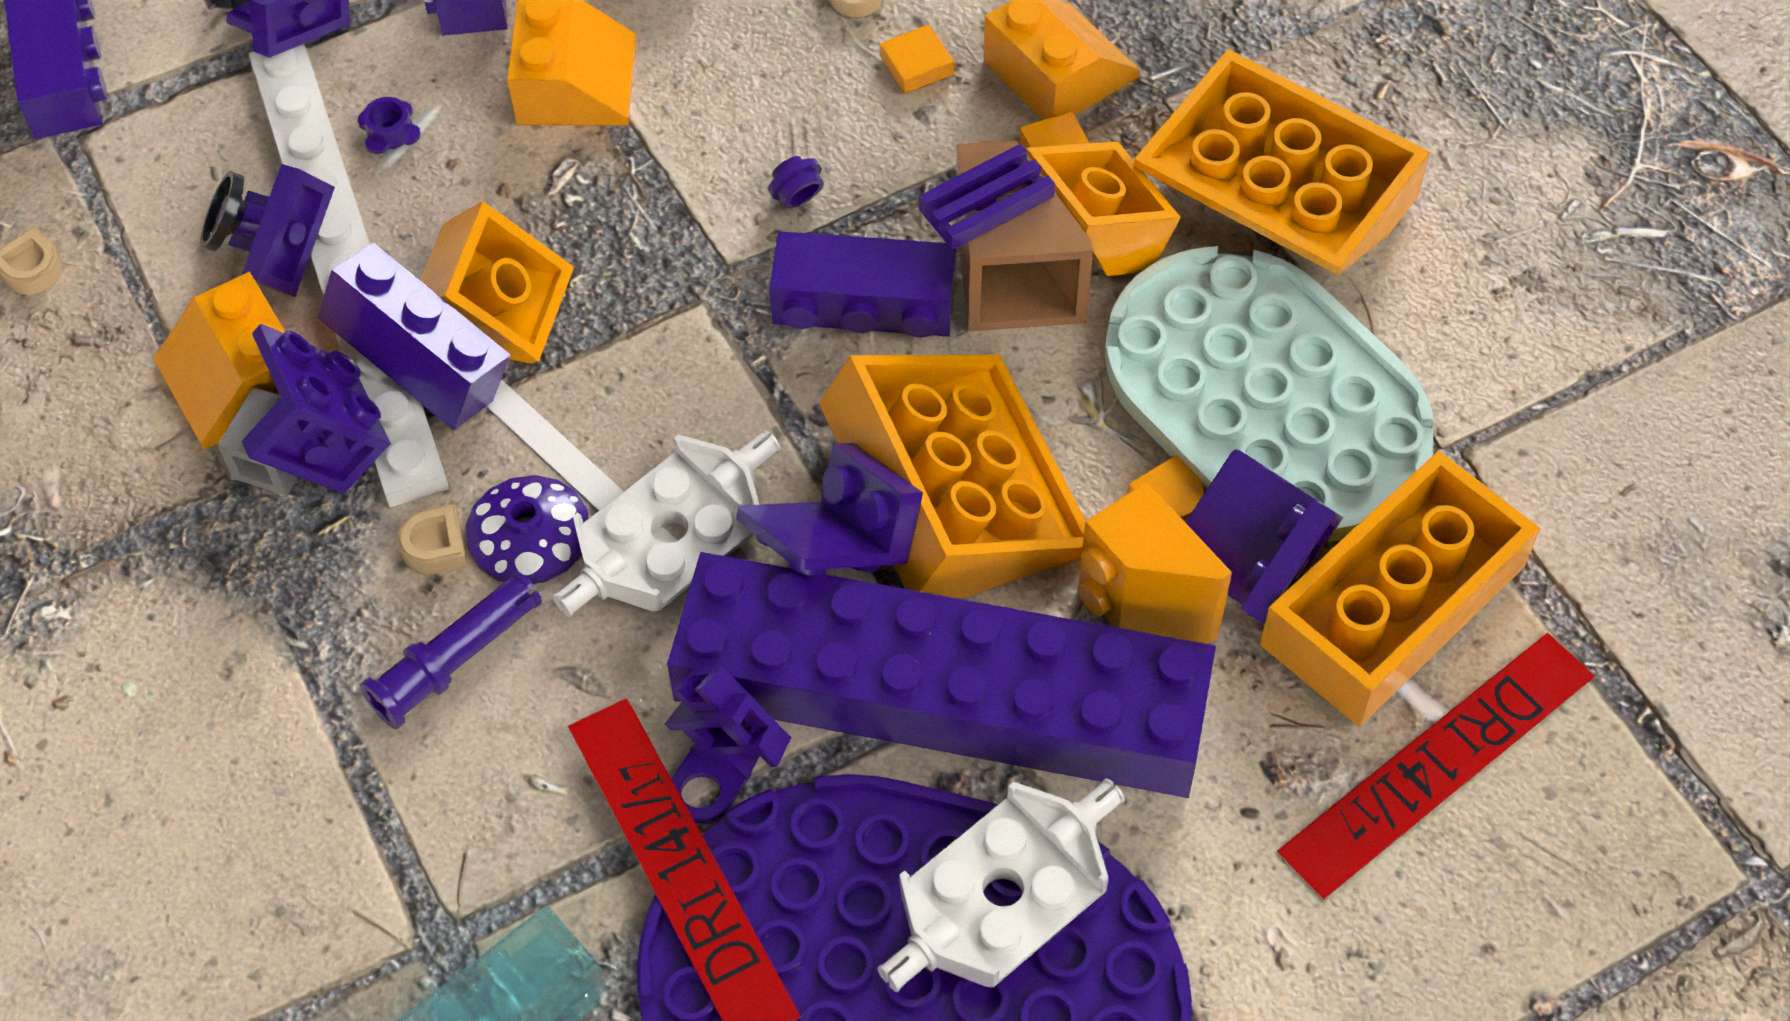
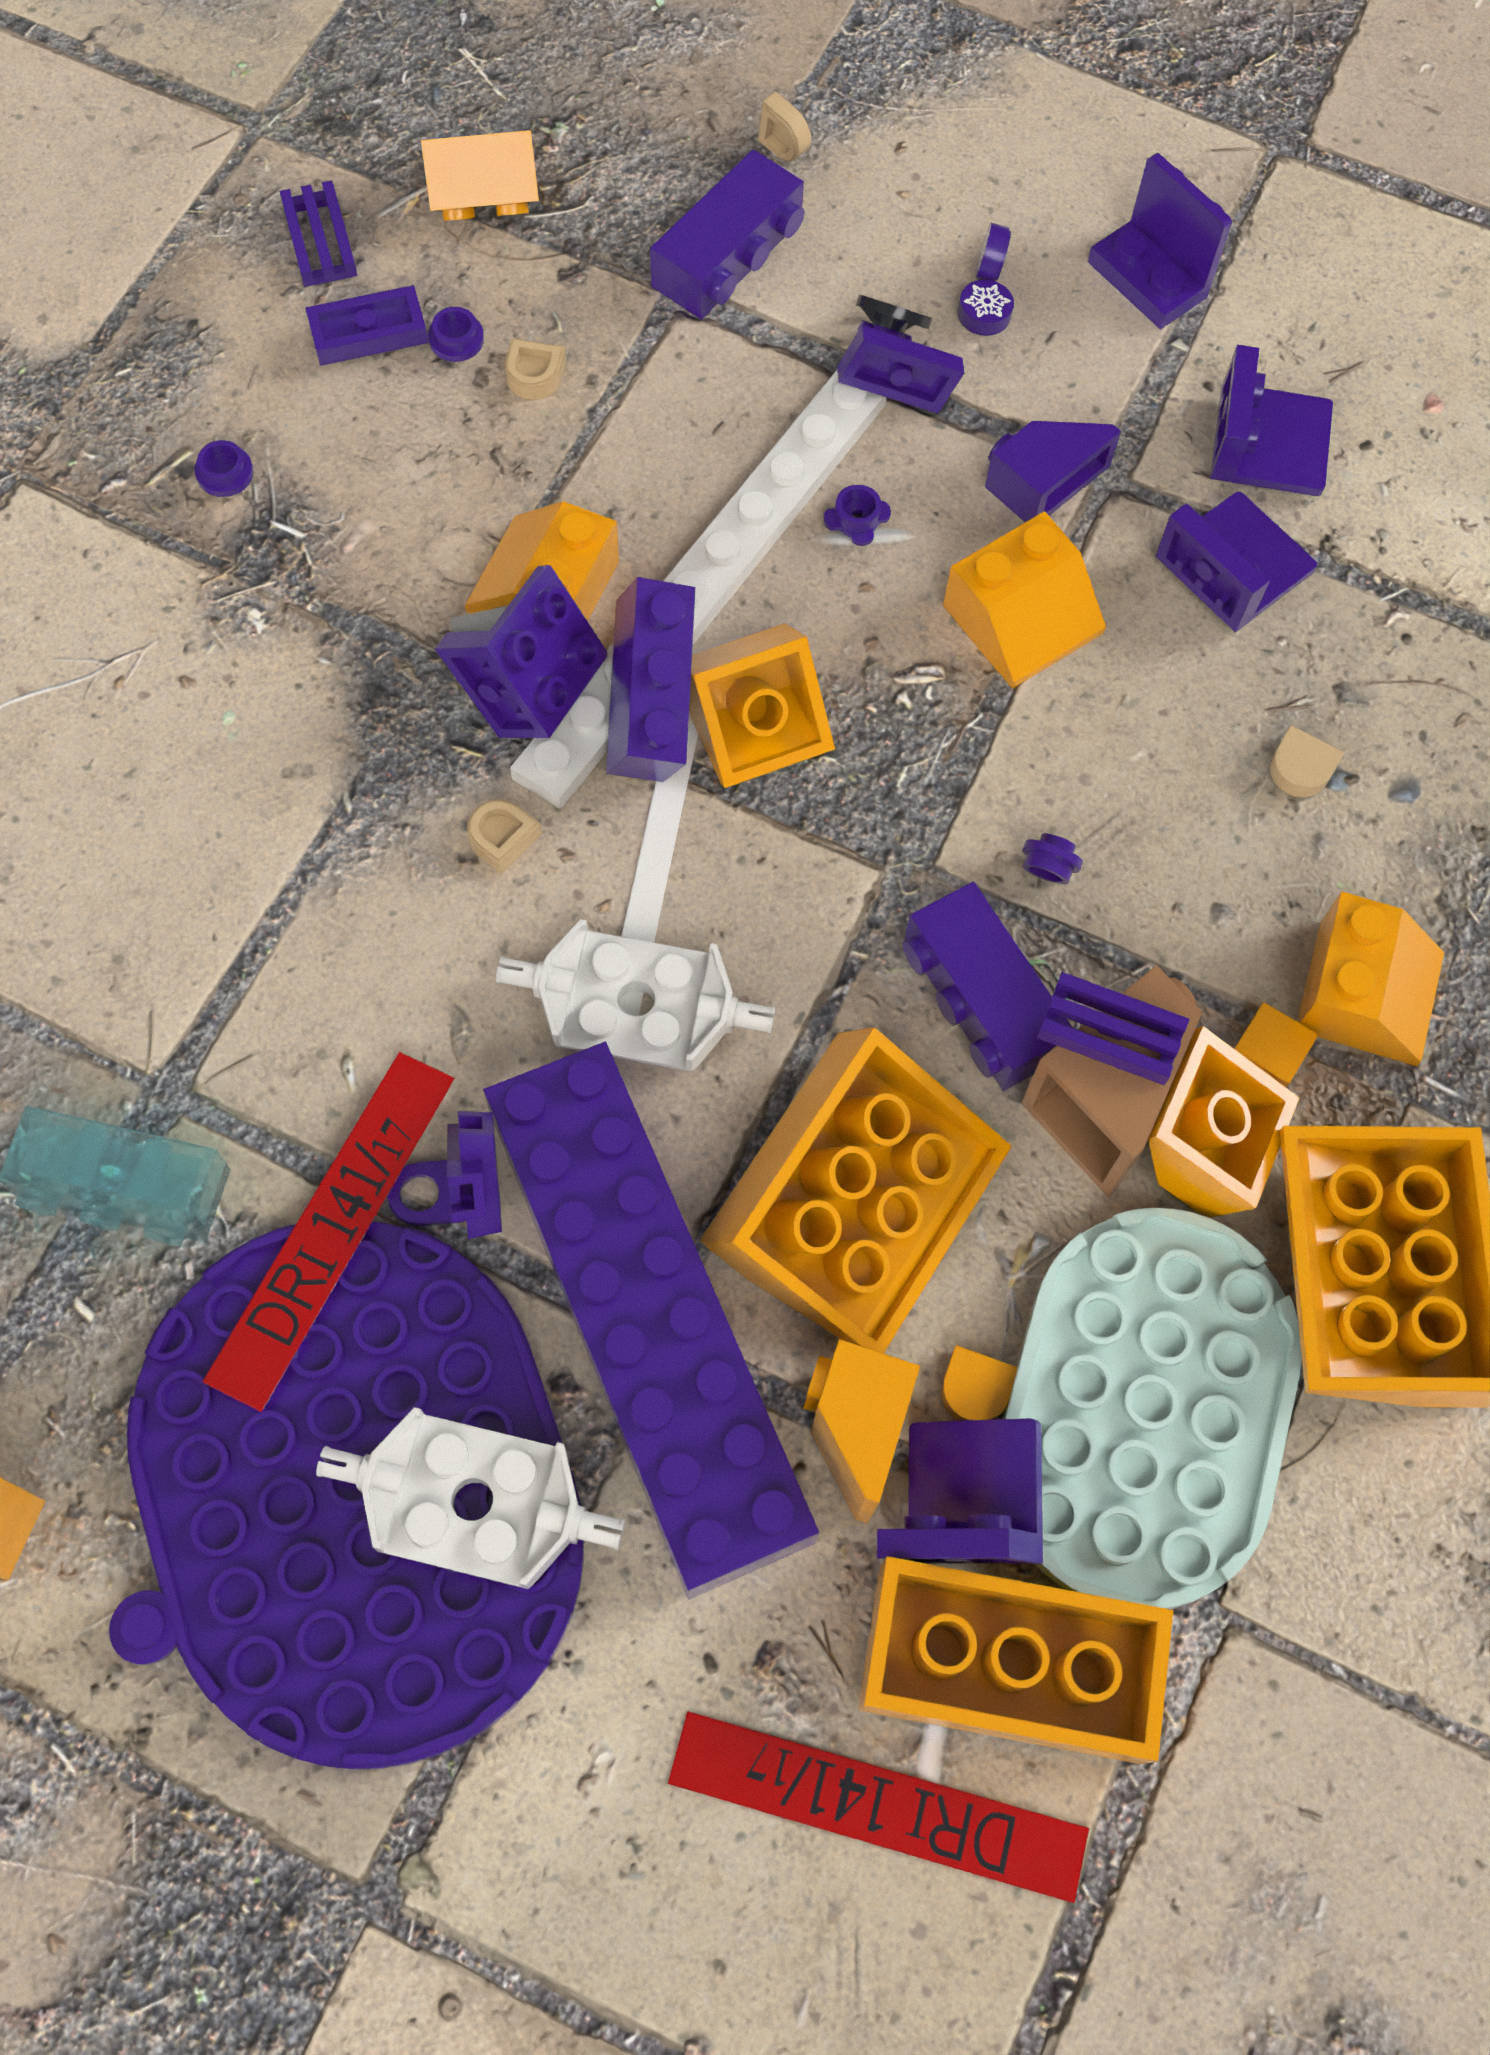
camera: 50 degrees right, 10 degrees up
dark purple piece [200,164,335,297] -> none
dark purple pin [359,571,542,729] -> none
dark purple dish [465,475,589,584] -> none
dark purple bracket [736,443,923,576] -> none
light orange tile [880,24,955,94] -> none

